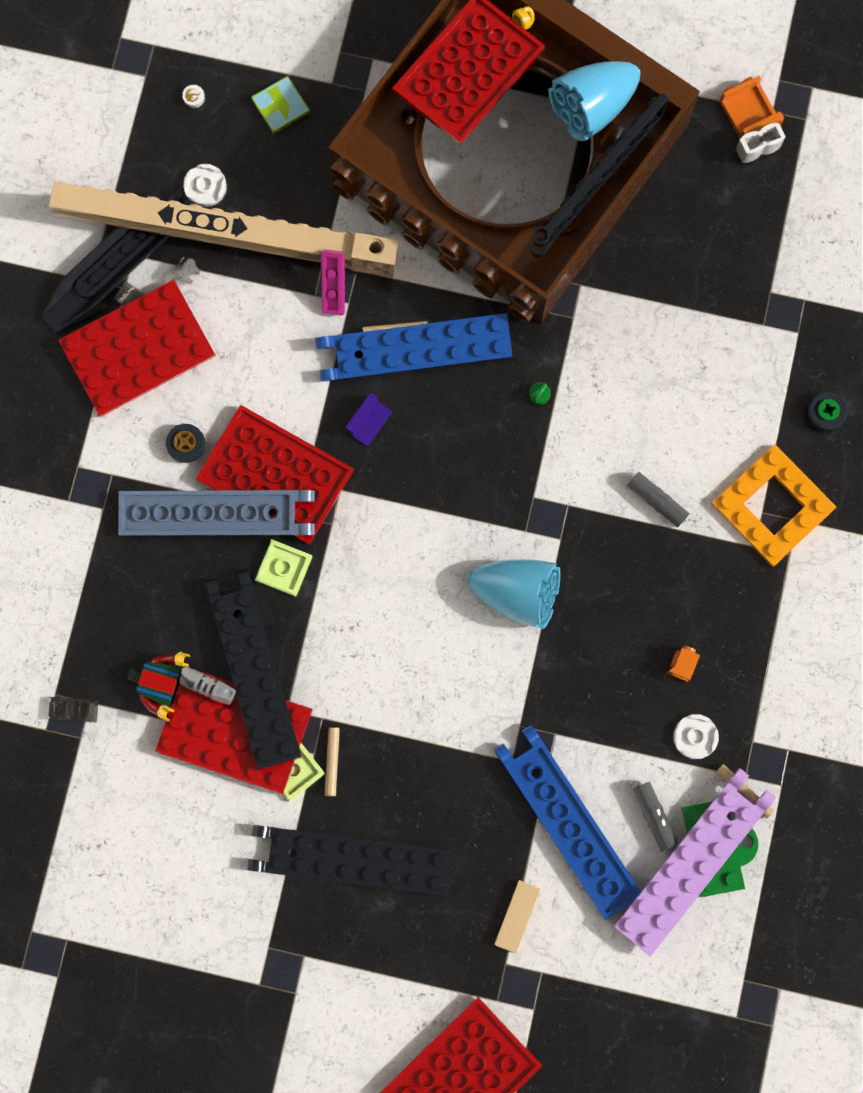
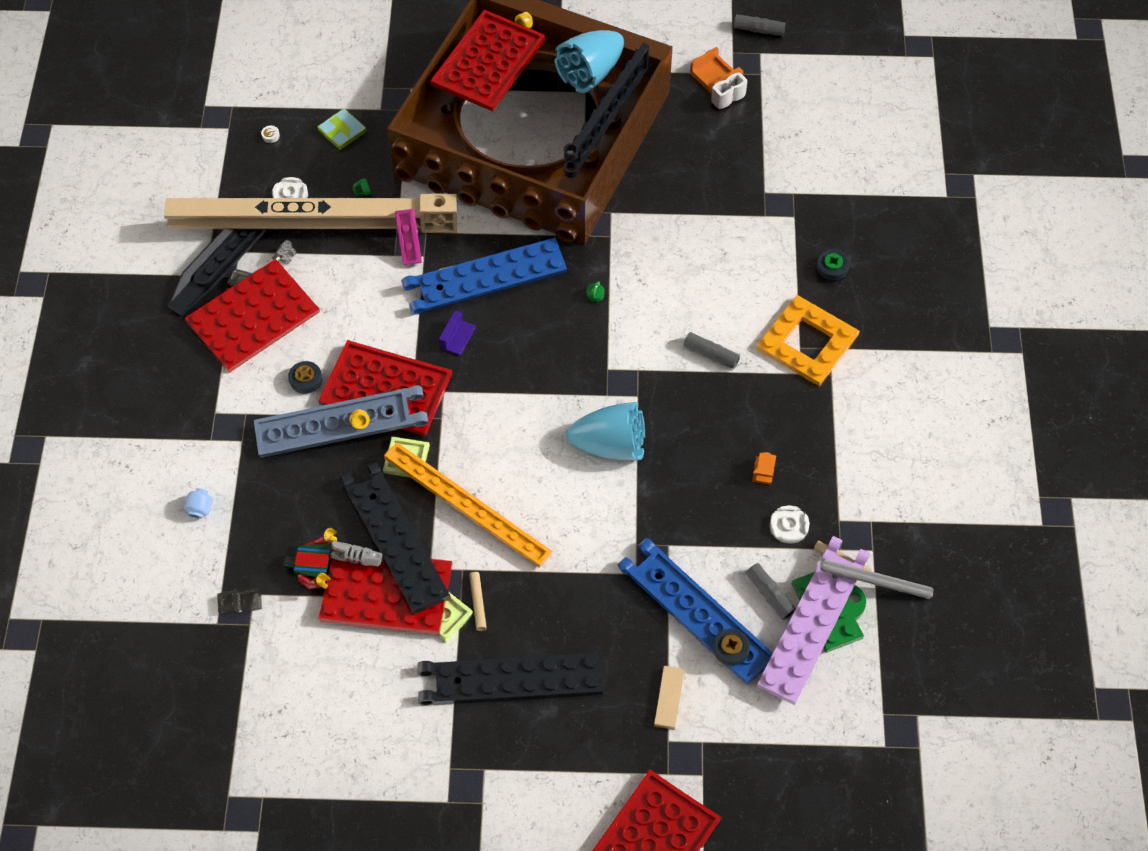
camera: 10 degrees left, 20 degrees down
none -> light blue head [184,488,213,519]
none -> yellow tile [349,409,370,430]
none -> green tile [353,178,371,197]
none -> light orange plate [384,442,552,568]
none -> black wheel [713,628,750,666]
none -> dark grey axle [734,14,786,37]
none -> light grey axle [820,559,934,599]

